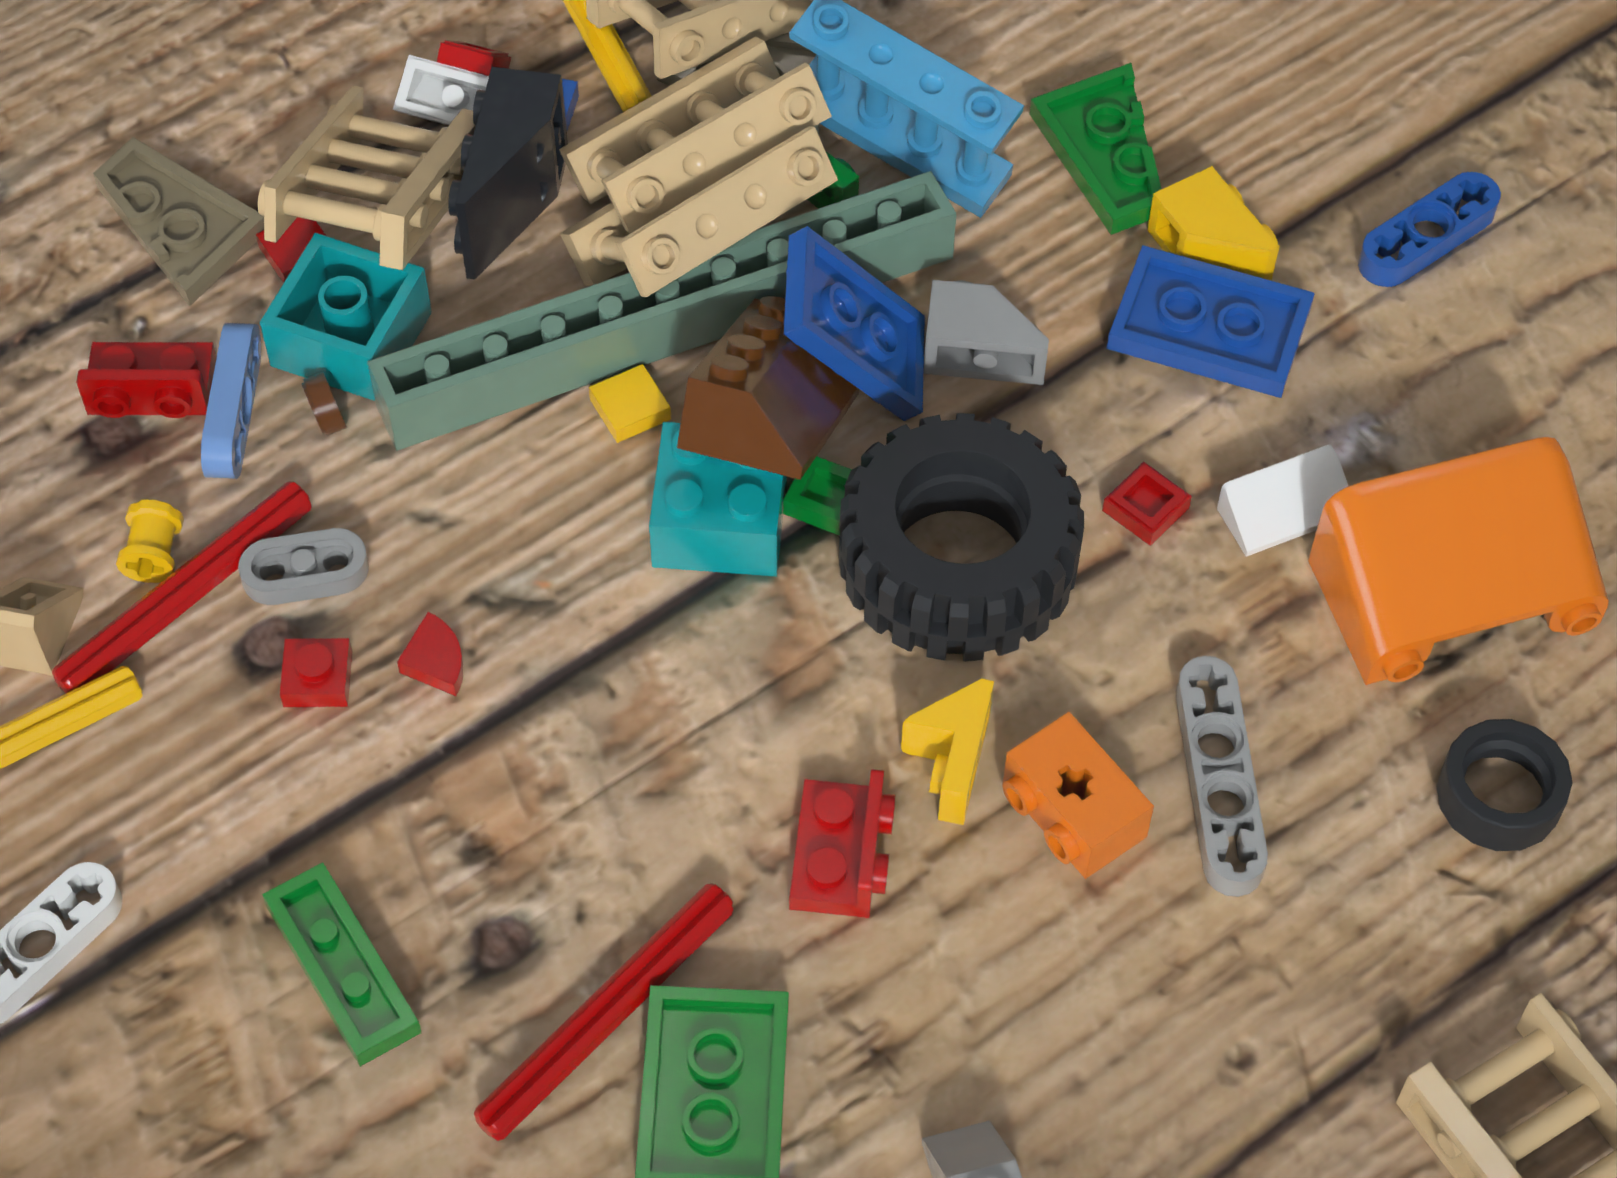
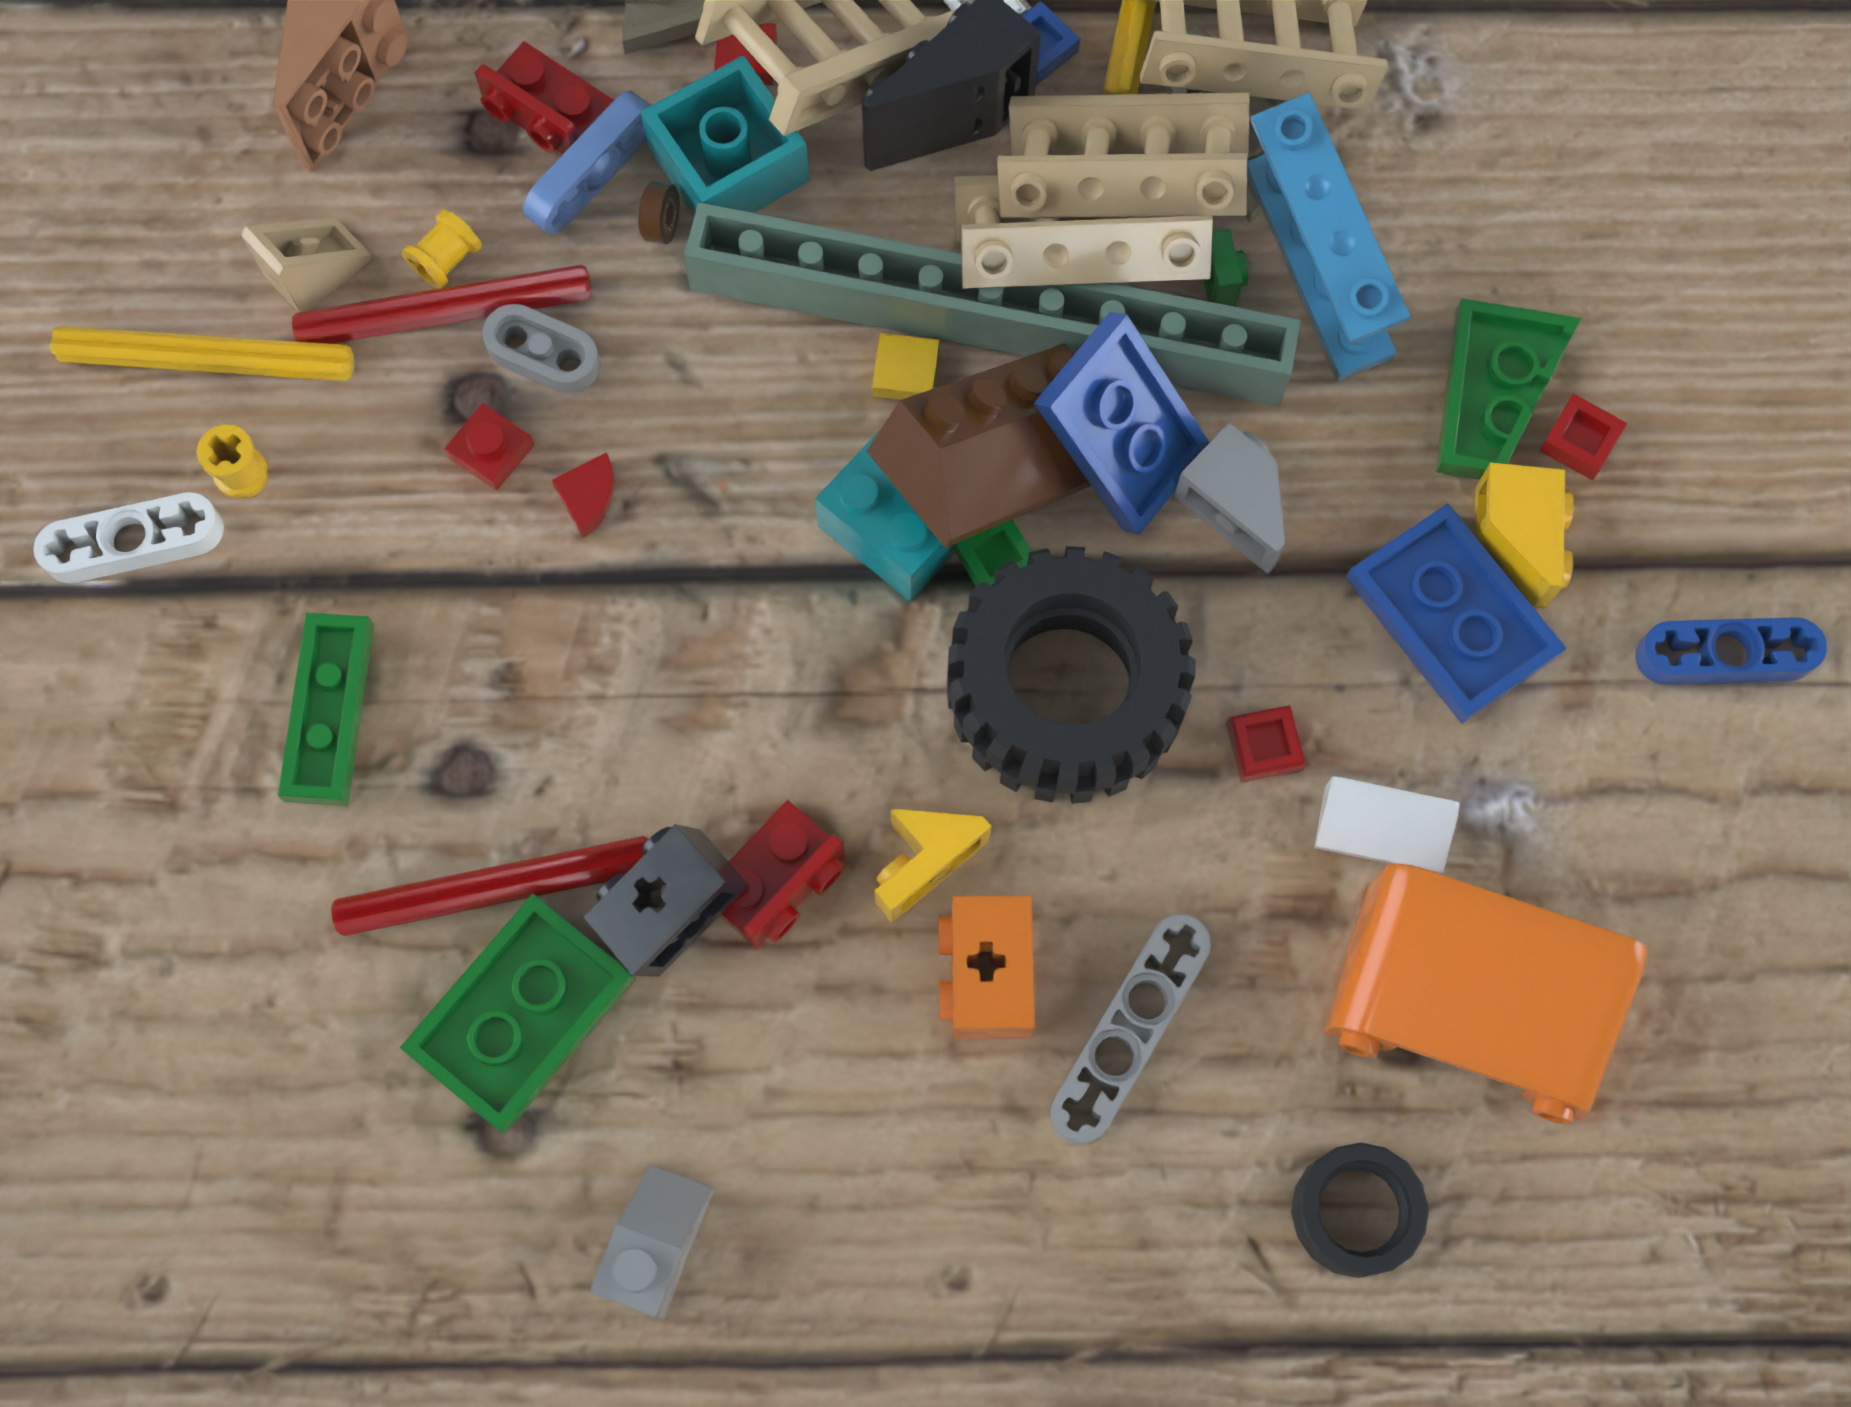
camera: 35 degrees right, 15 degrees up
none -> yellow bush [196,424,268,499]
none -> black brick [584,824,750,977]
none -> red plate [1538,393,1628,481]

